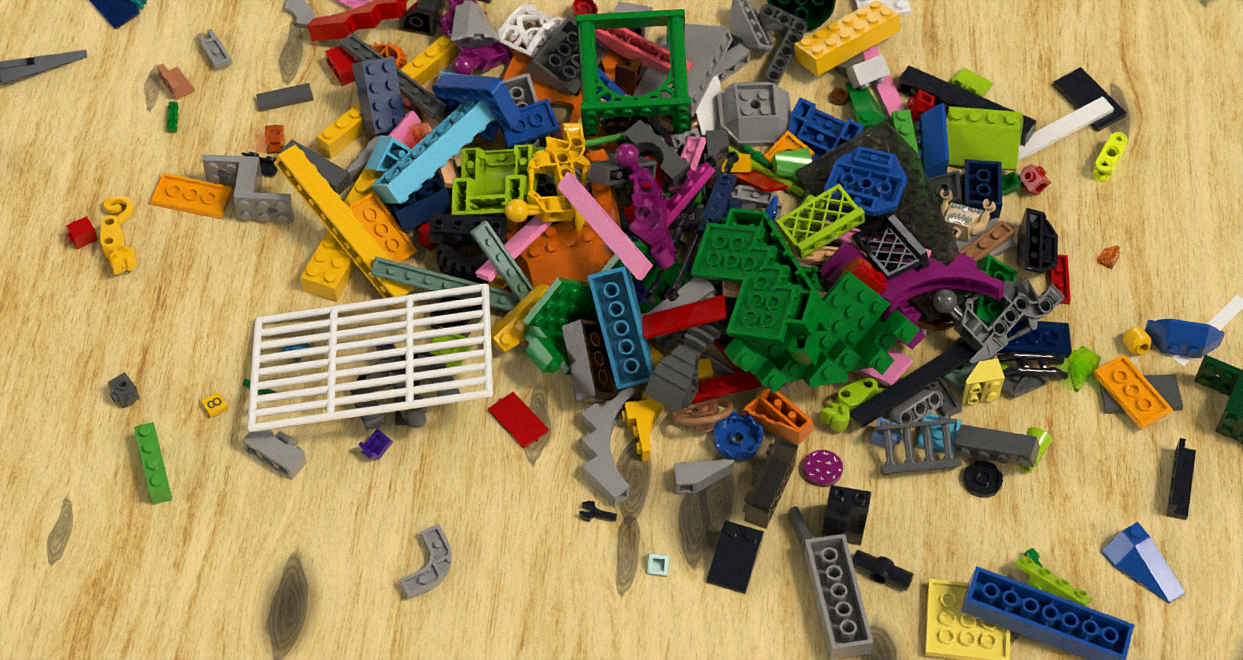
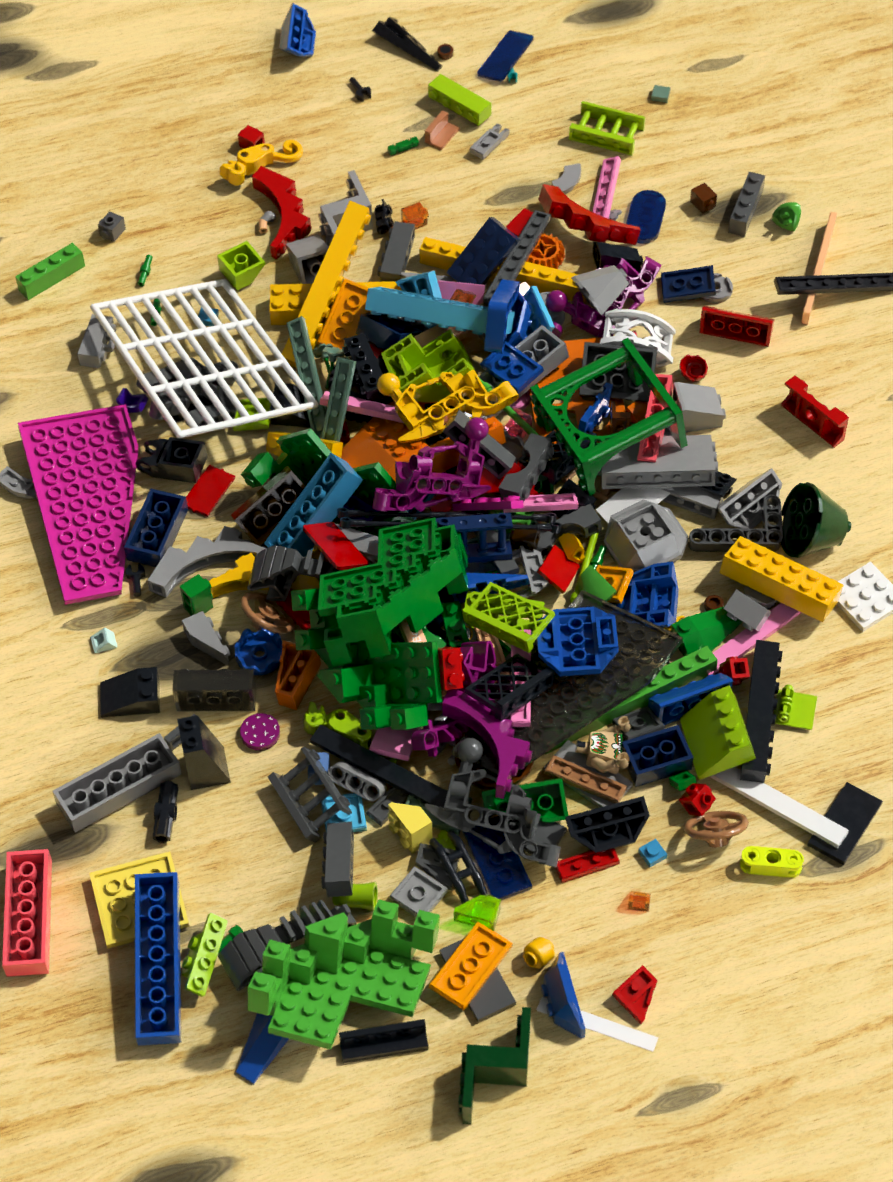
camera: 70 degrees right, 0 degrees up
light orange tile [150,173,234,219] -> none
yellow tile [201,392,228,418] -> none
dark grey tile [256,83,313,111] -> none
bright pink tile [557,172,653,280] -> none
black tile [963,461,1003,498] -> none
none -> dark pink wing [18,404,138,605]
none -> dark blue brick [124,489,188,567]
none -> black brick [135,437,208,483]
none -> green bar [137,255,153,286]
none -> green brick [180,574,213,616]
none -> lime slope [217,241,265,291]
none -> dark grey piece [218,900,357,991]
none -> bright green brick [248,899,440,1050]
none -> red arch [252,166,312,260]
none -> arm [259,211,276,234]
none -> light grey slope [286,234,329,284]
none -> sand green plant [313,344,348,390]
none -> black bar [349,77,371,102]
none -> light grey plate [389,866,448,917]
none -> lime brick [428,74,492,126]
none -> reddish brown tile [437,44,454,59]
none -> red wing [612,965,658,1025]
none -> dark azure plate [638,839,667,867]
none -> medium nougat piece [683,811,749,848]

